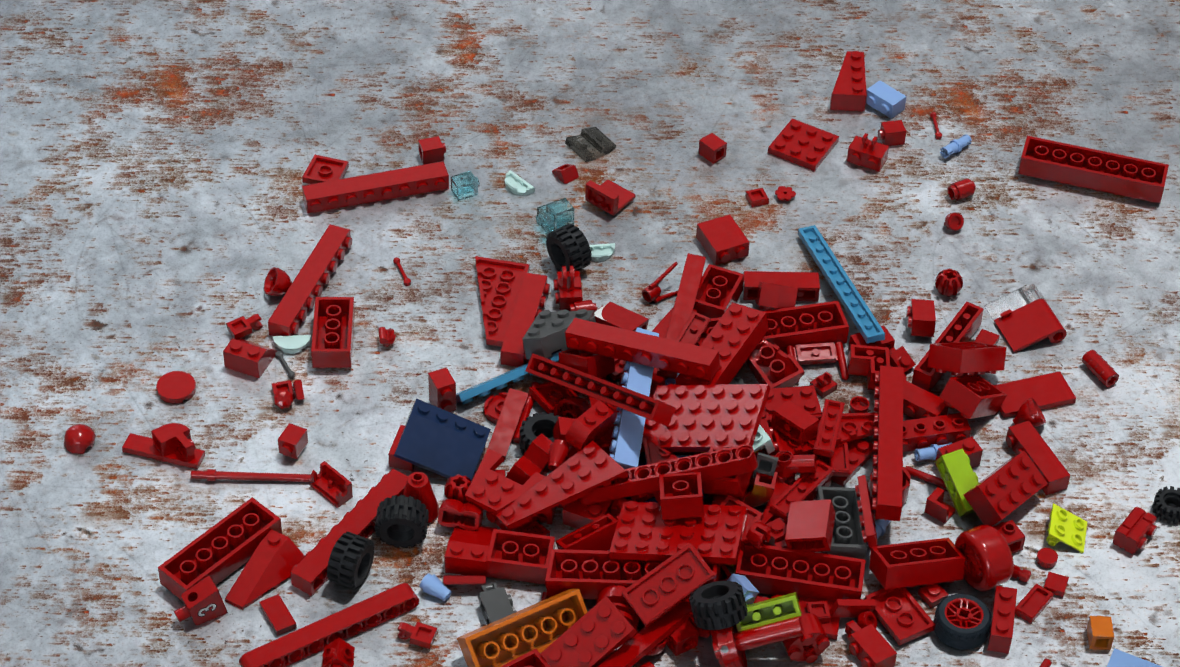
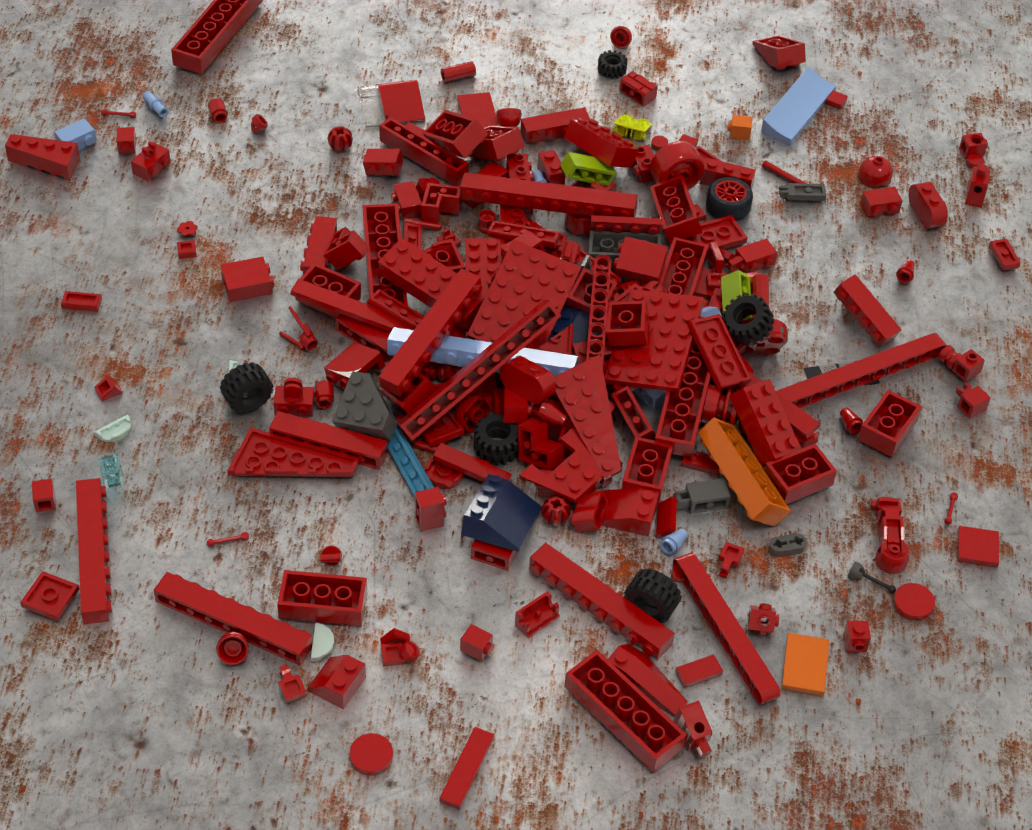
camera: 85 degrees left, 5 degrees up
red brick [151,423,195,462] -> none
red bar [191,469,312,483] -> none
dark grey hinge [275,351,295,379] -> none
black tyre [375,495,429,548] -> none
red cone [403,472,439,524] -> none
clear light blue brick [535,198,574,235] -> none
clear smoke slope [565,127,616,162] -> none
red bracket [585,180,635,216] -> none
red brick [698,133,727,164] -> none
red plate [768,118,839,171] -> none
dark azure plate [798,225,885,343] -> none
none -> red tile [61,291,102,312]

